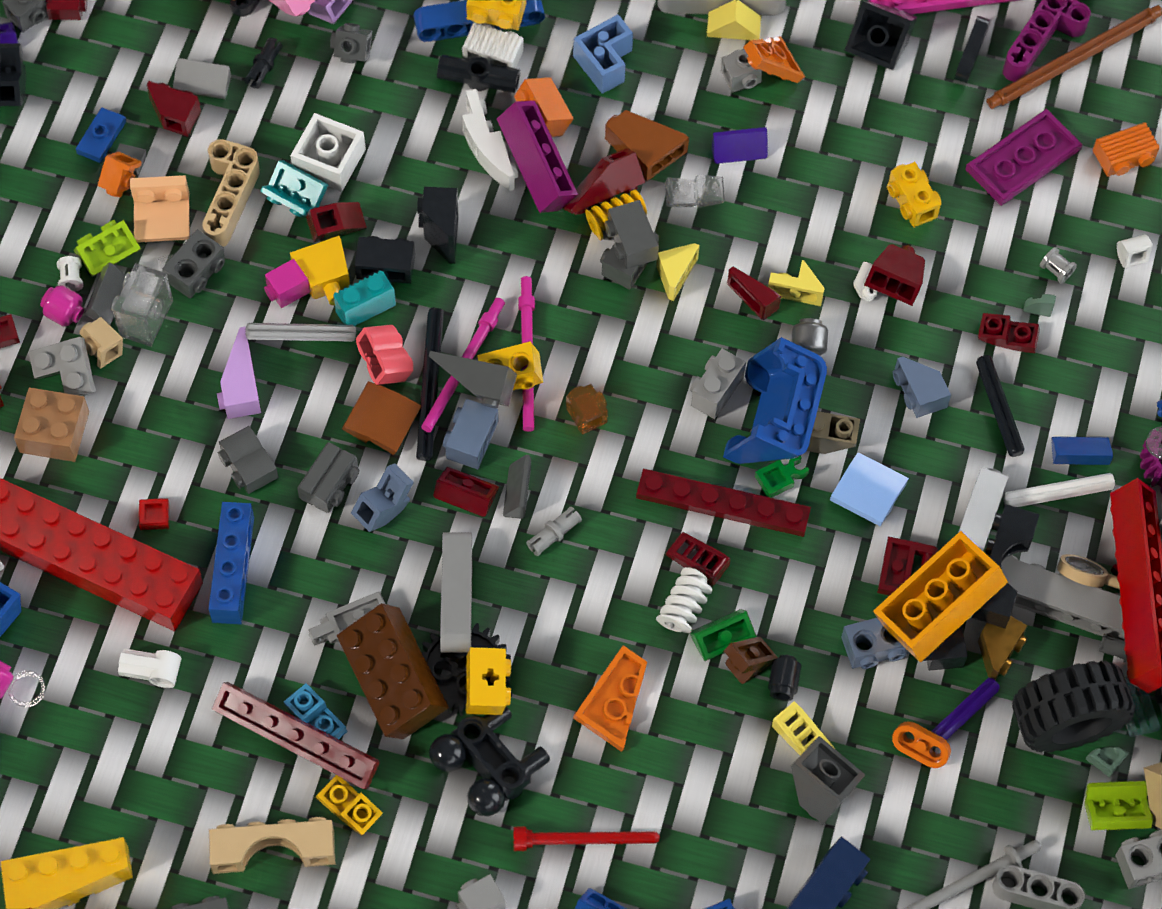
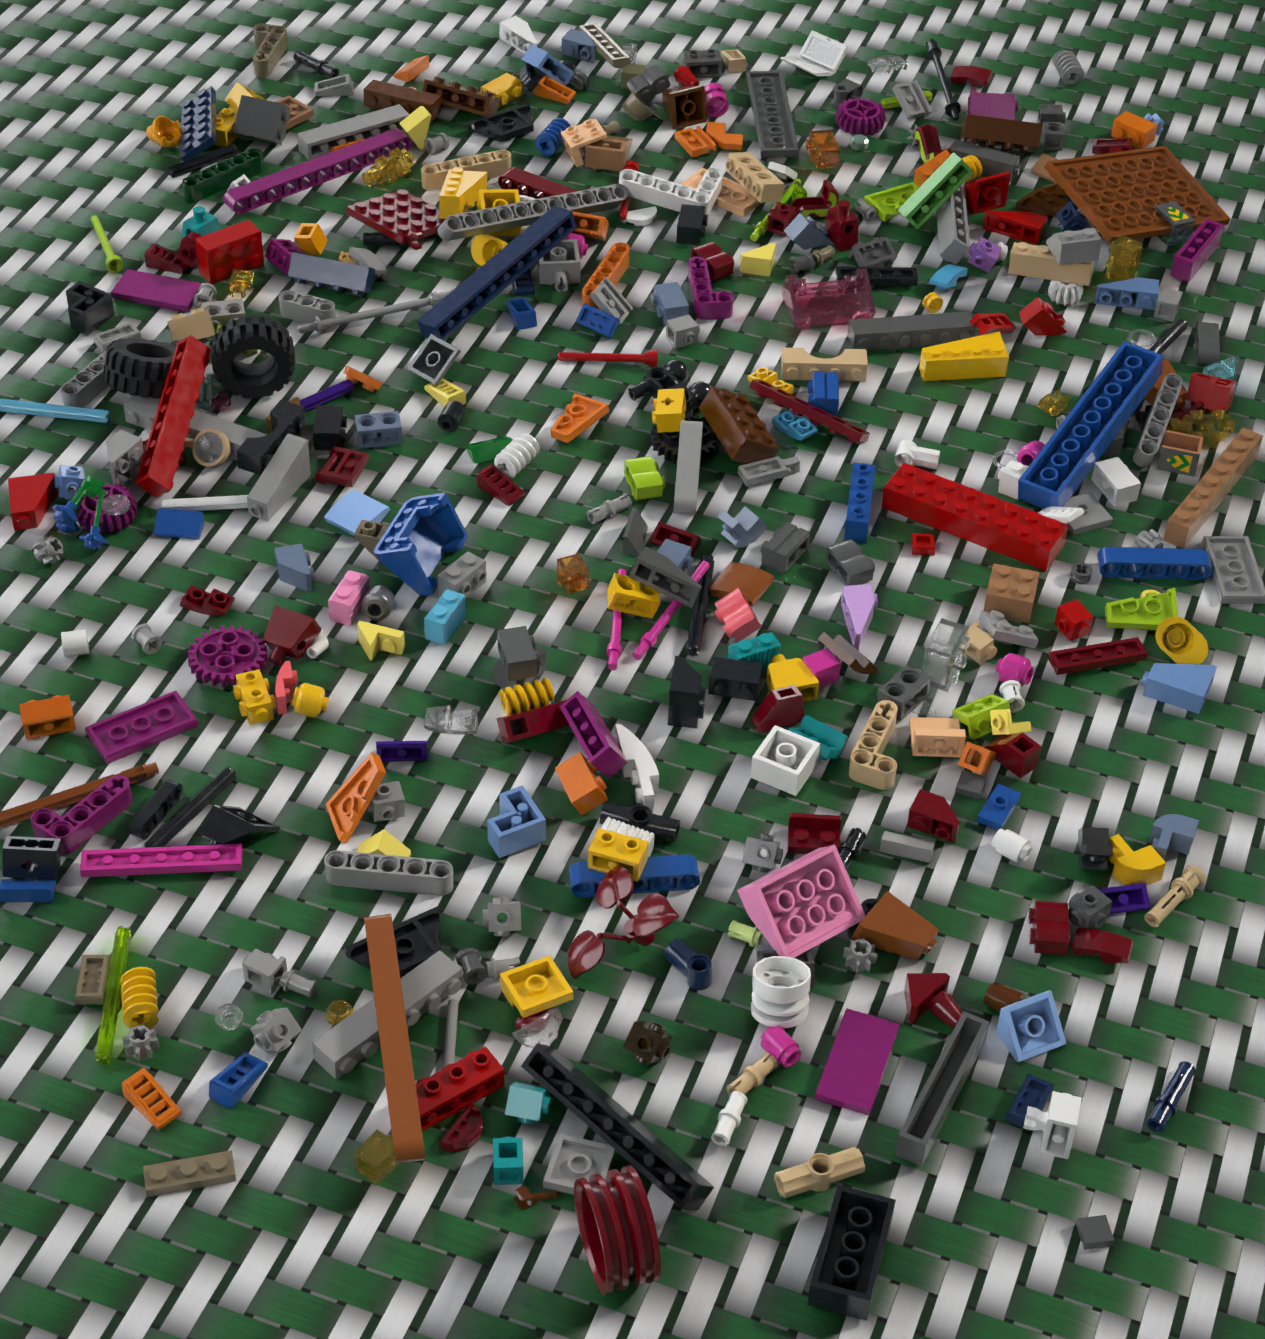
camera: 175 degrees left, 20 degrees down
dark grey slope [84,262,129,325] -> none
light grey axle [245,323,356,342] -> none
dark orange slope [605,110,689,181] -> none
dark red plate [636,468,811,537] -> none
light yellow slope [656,243,700,301] -> none
reddish brown slope [724,636,778,684] -> none
dark red slope [727,266,781,320] -> none
light orange brick [873,531,1008,663] -> none
black axle [976,355,1025,457] -> none
sand green tile [1023,294,1056,317] -> none
none -> black axle [144,767,236,848]
none -> magenta gear [187,625,268,688]
none -> coral slope [275,661,298,715]
none -> yellow head [291,683,329,718]
none -> bright pink brick [328,570,370,626]
none -> medium azure brick [423,589,466,645]
none -> lime brick [624,456,666,500]
none -> dark red bracket [787,813,841,854]
none -> blue brick [807,372,839,416]
none -> slope [818,632,878,674]
none -> dark red slope [984,732,1041,778]
none -> light yellow bracket [990,709,1031,735]
none -> white brick [991,829,1032,863]
none -> white brick [998,460,1028,500]

